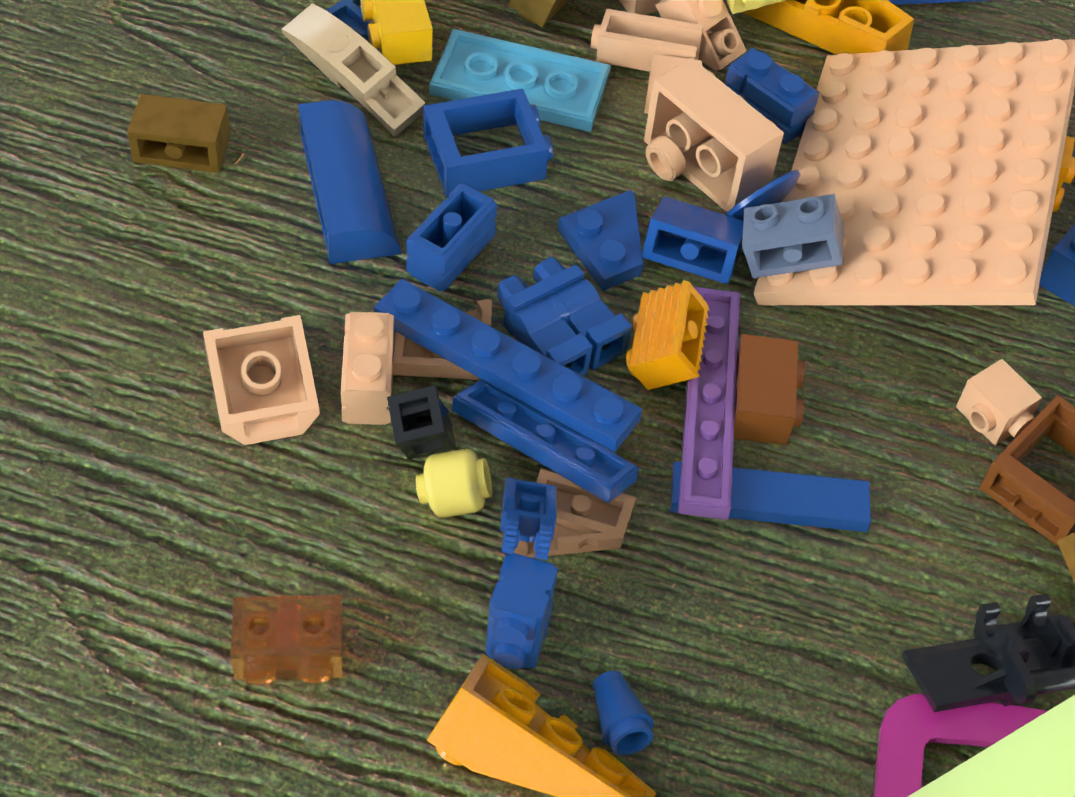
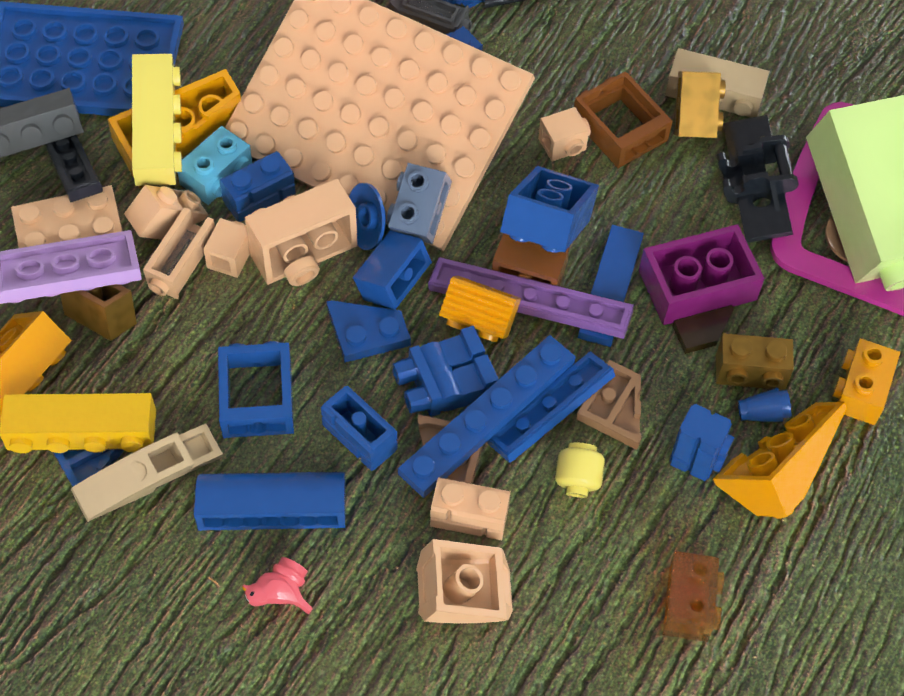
camera: 75 degrees left, 5 degrees up
pearl gold brick [127,94,230,173] -> none
black brick [387,385,456,459] -> none
medium azure tile [429,29,611,132] -> none
blue hinge [500,478,556,560] -> none
none -> medium azure brick [177,125,252,205]
none -> coral animal [242,557,313,614]
none -> blue brick [500,166,599,253]
none -> magenta brick [639,224,765,325]
none -> dark brown tile [672,305,734,354]
none -> pearl gold brick [716,333,794,390]

